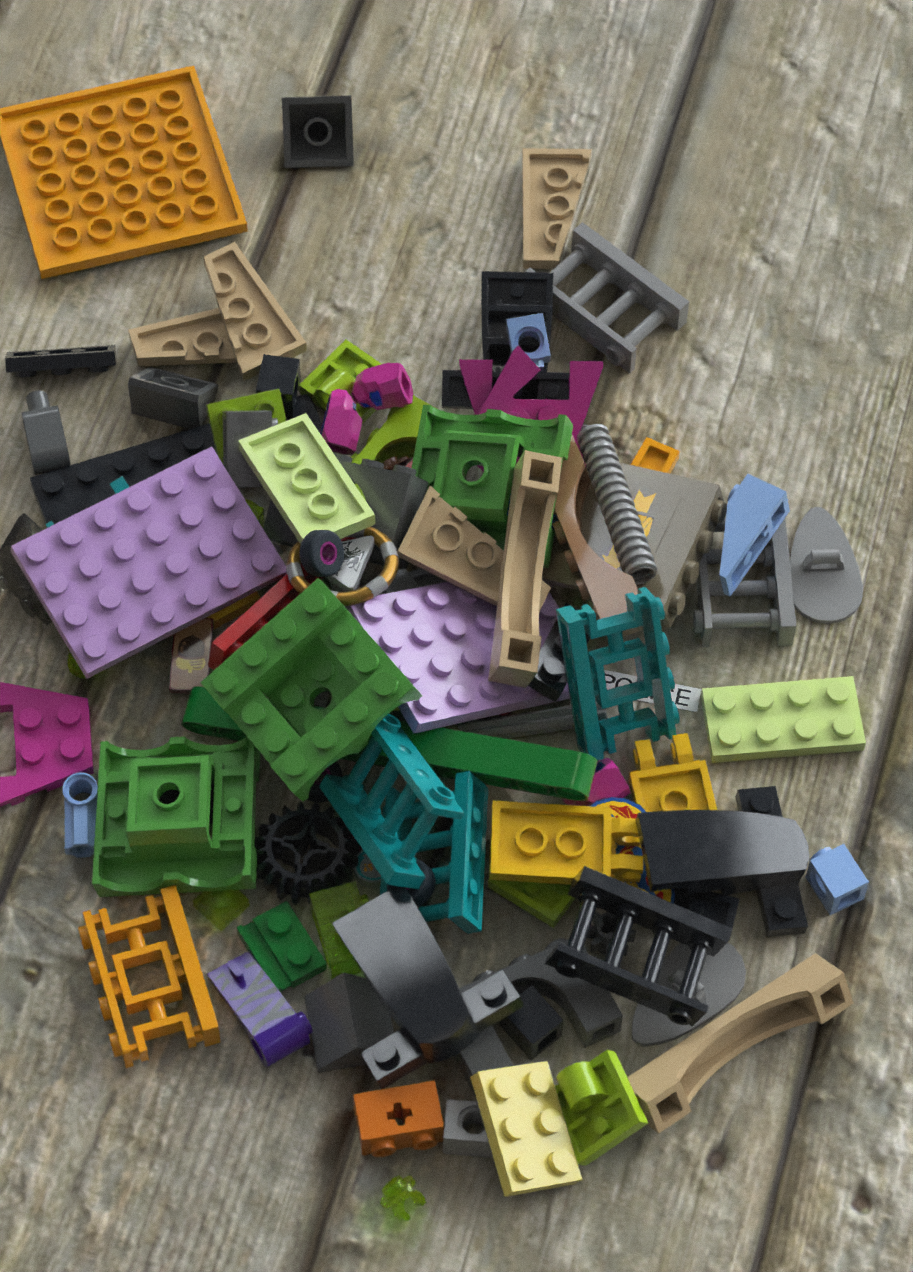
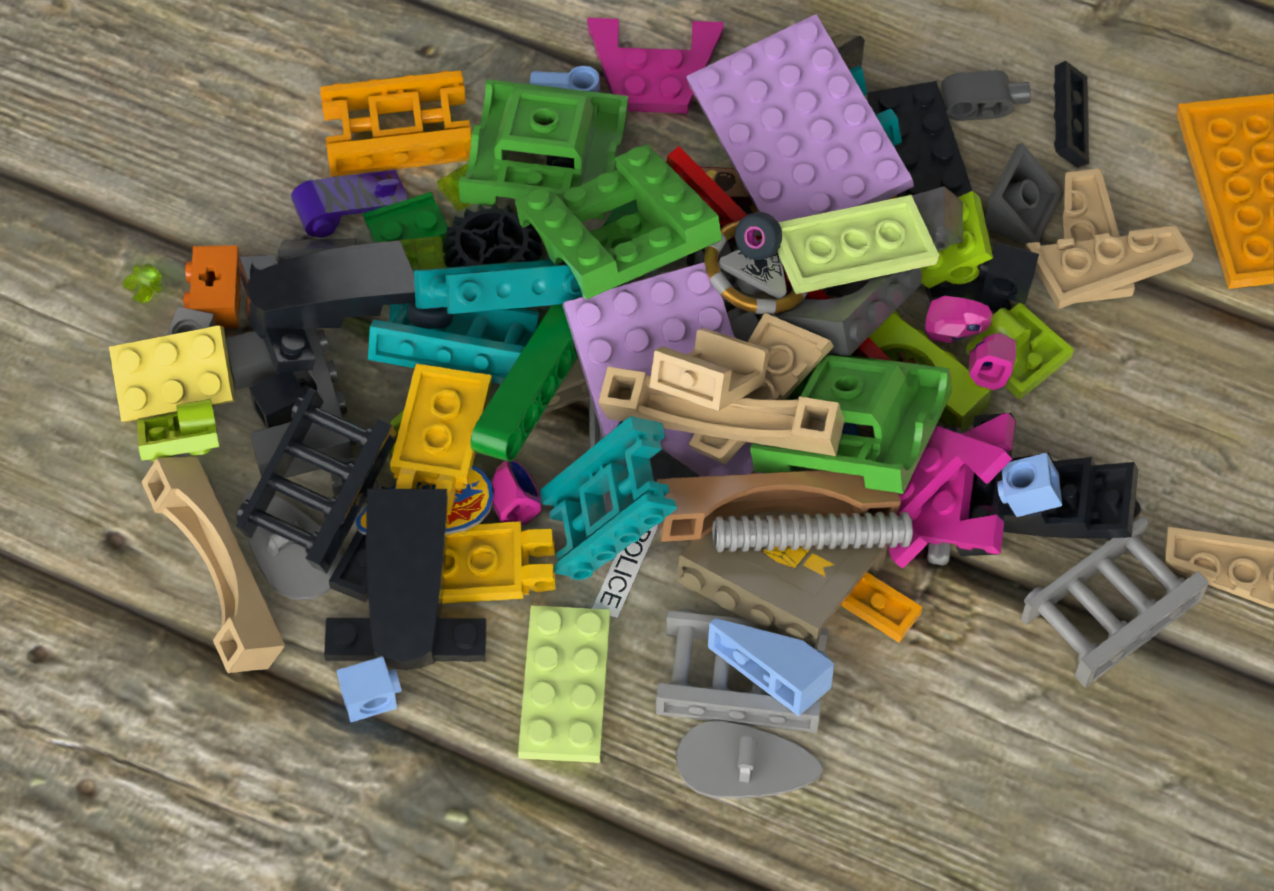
camera: 100 degrees right, 0 degrees up
none -> tan panel [649,328,769,411]

